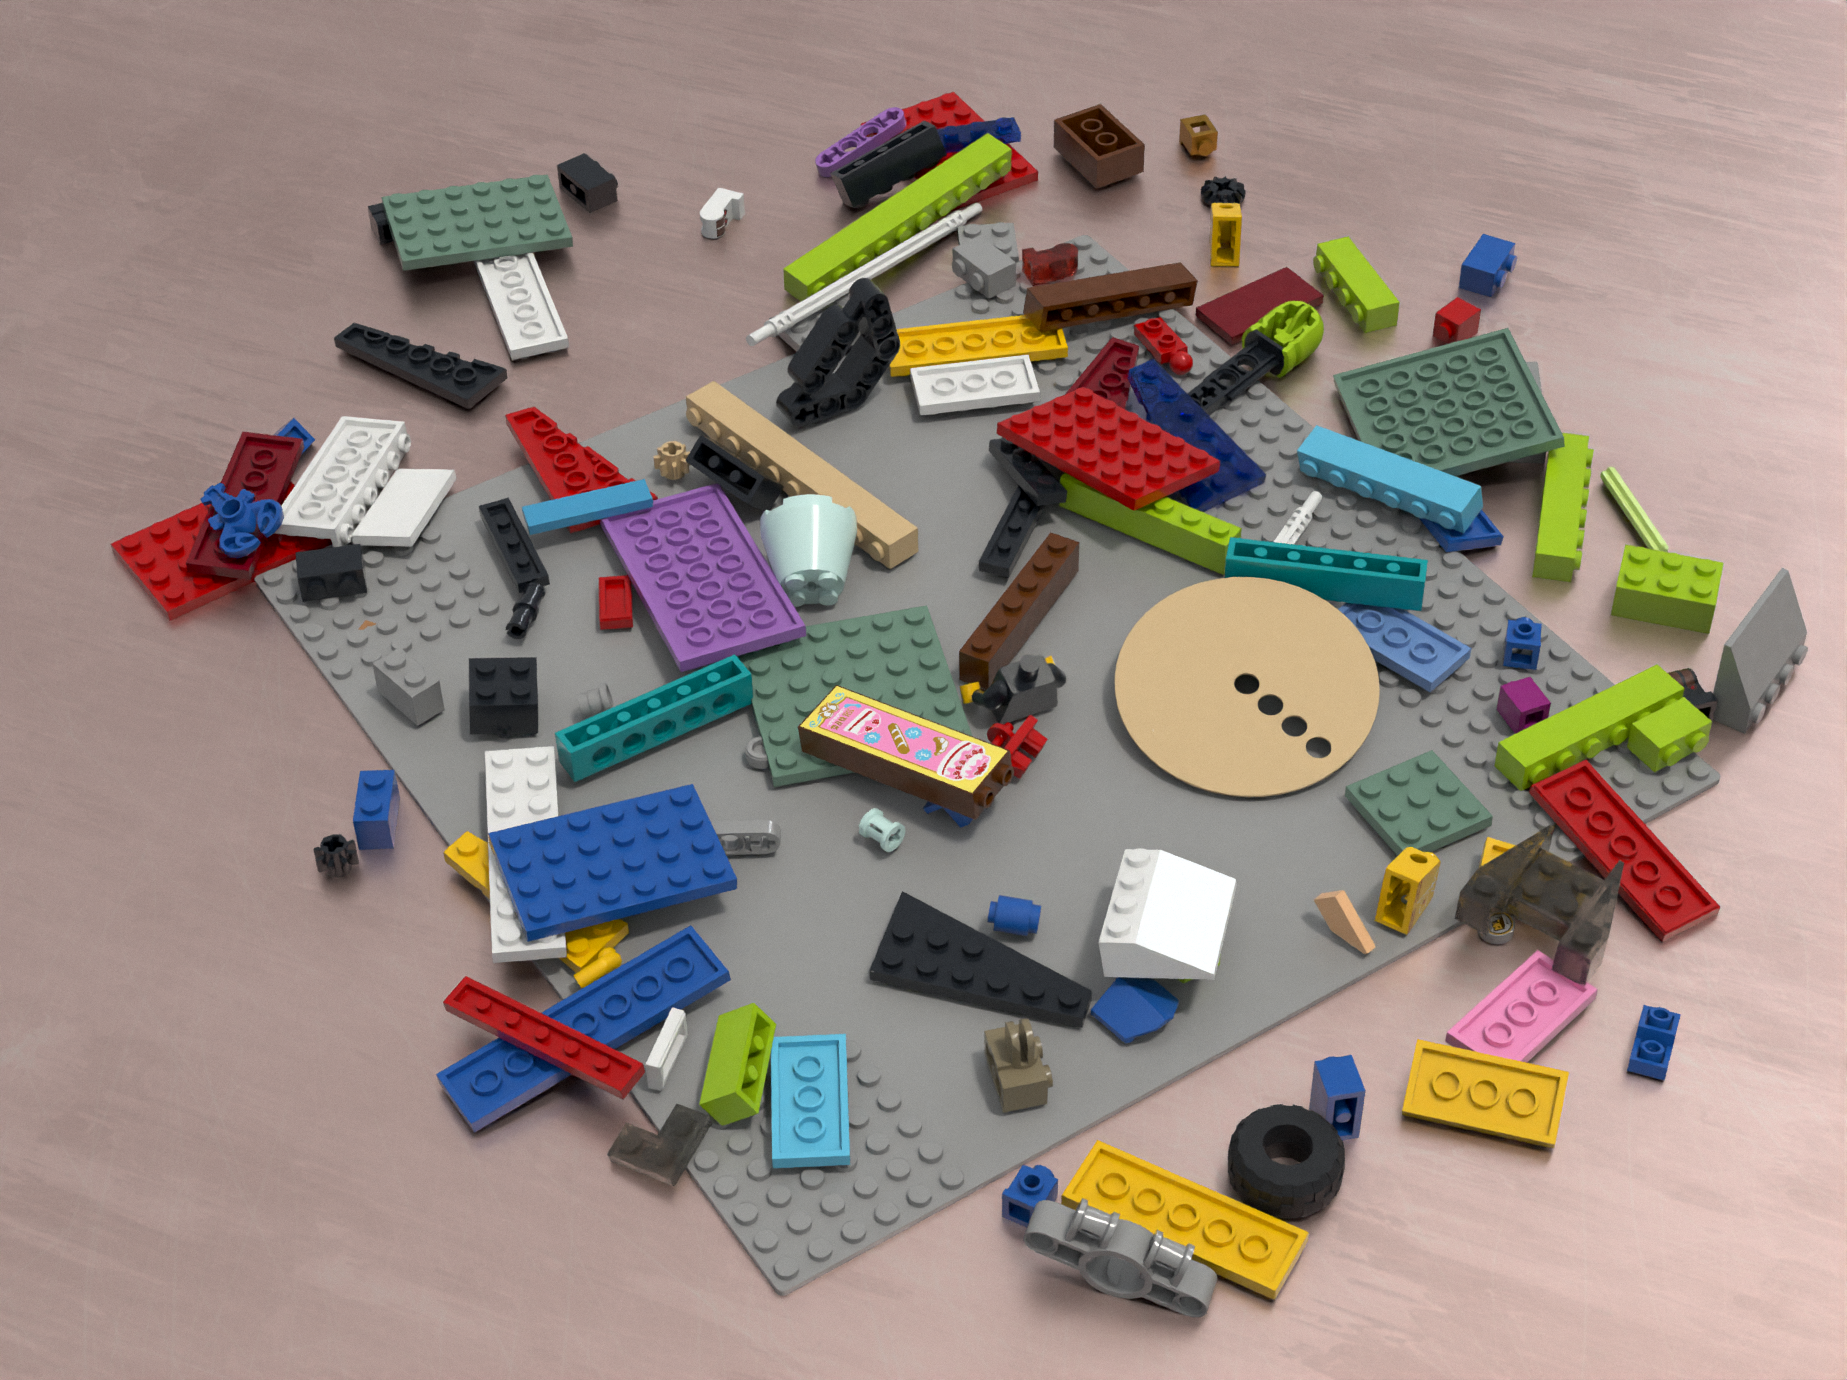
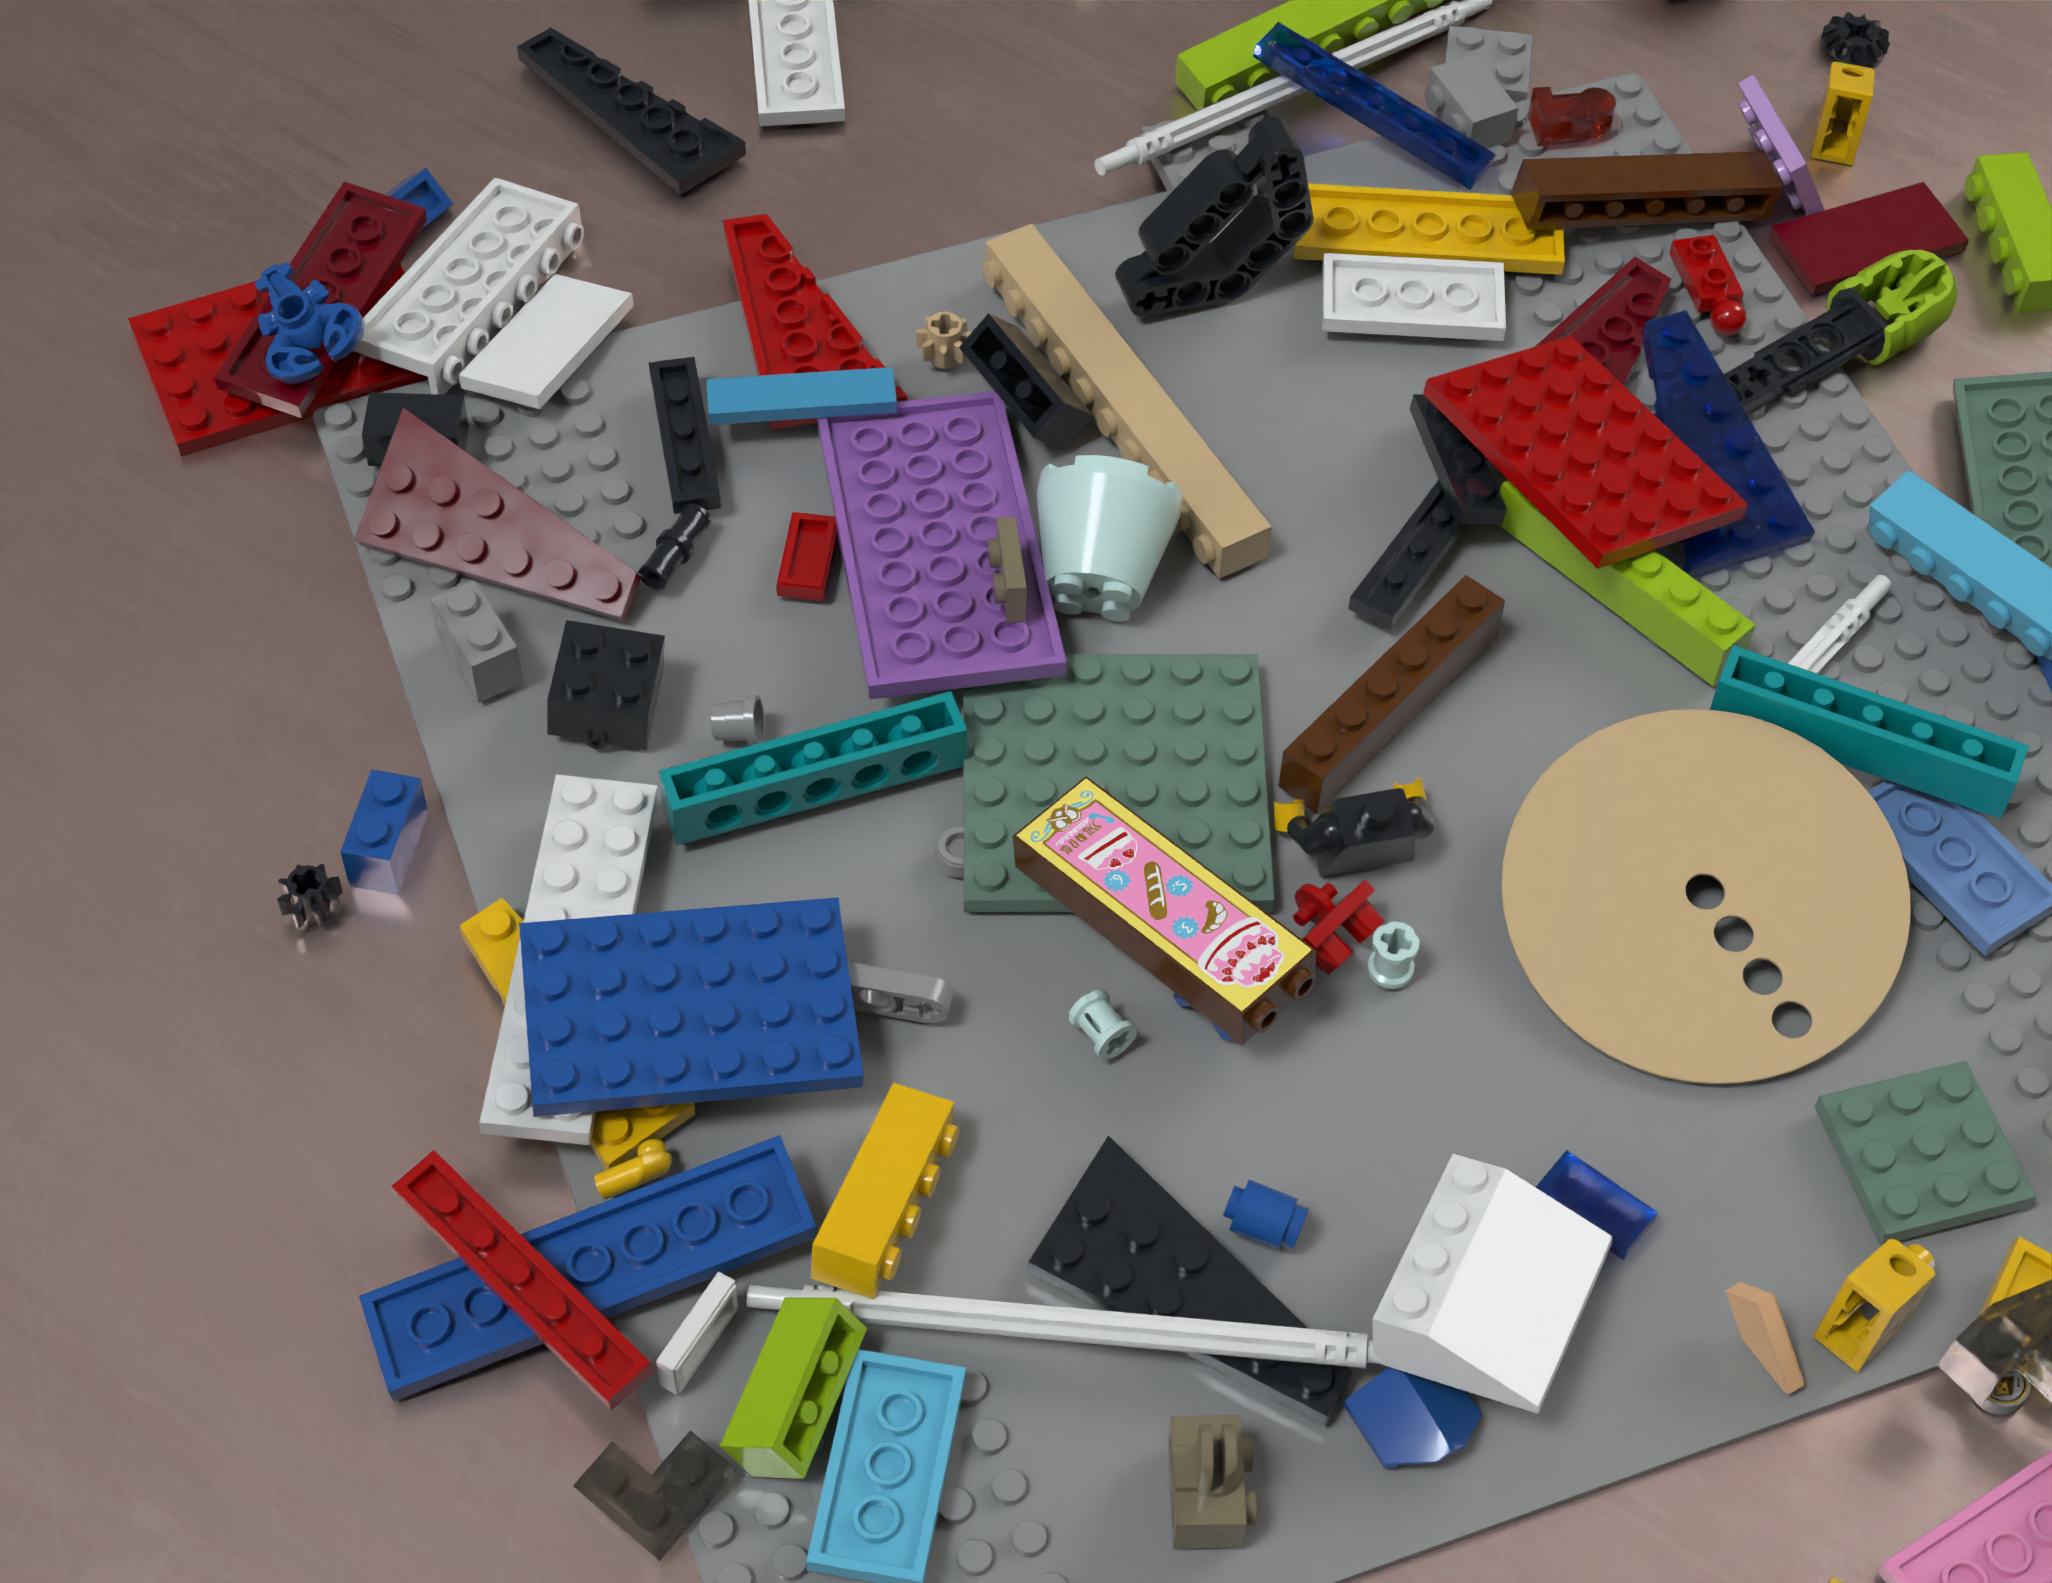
camera: 10 degrees right, 10 degrees up
none -> wing [354,408,641,622]
none -> white axle [747,1284,1382,1368]
none -> yellow brick [811,1082,959,1300]
none -> dark tan plate [987,516,1027,623]
none -> clear blue plate [1252,22,1496,190]
none -> light aqua bush [1367,921,1420,989]
none -> clear blue plate [1535,1150,1658,1260]
none -> lavender plate [1738,74,1825,216]

